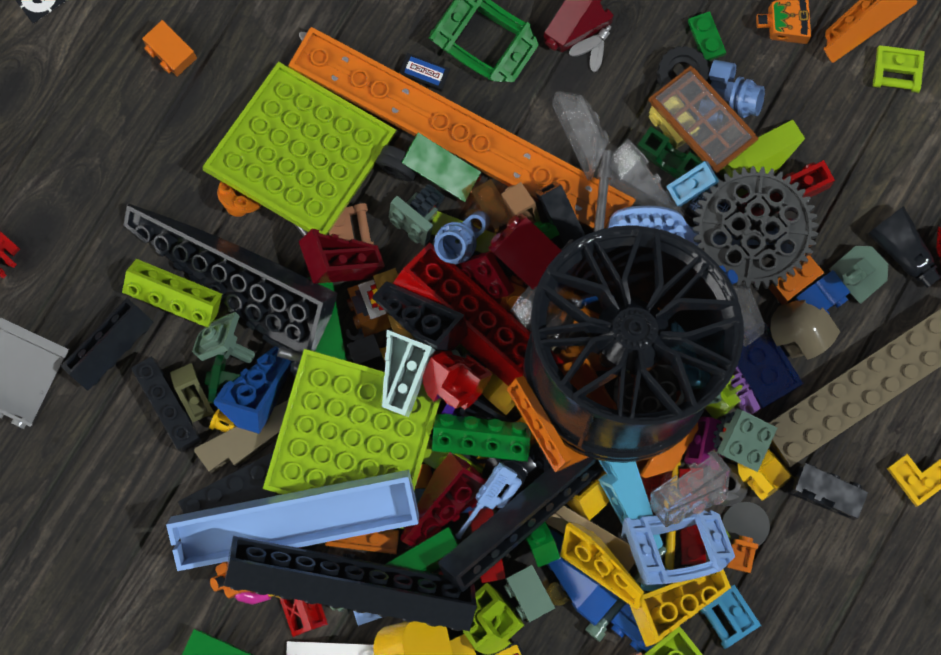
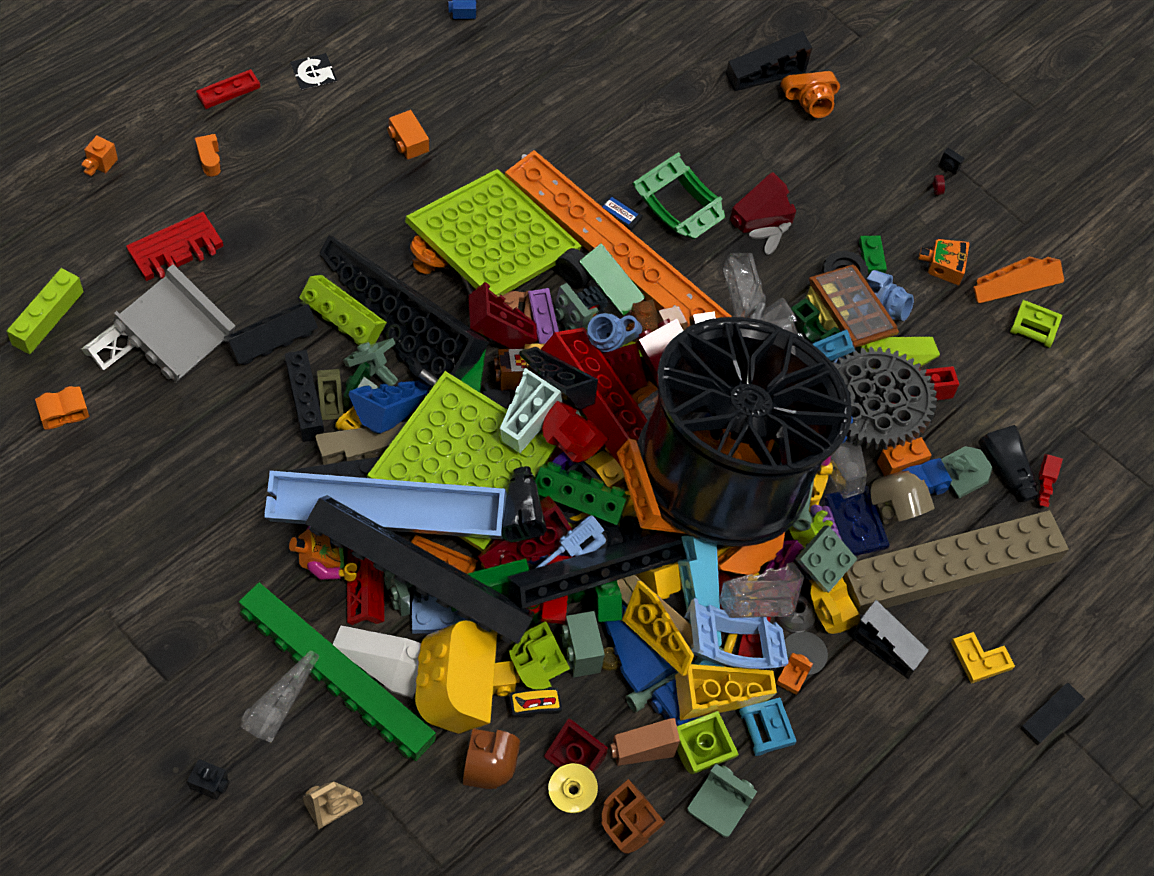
camera: 10 degrees right, 20 degrees down
none -> black piece [502,466,547,542]
none -> medium lavender tile [527,288,559,344]

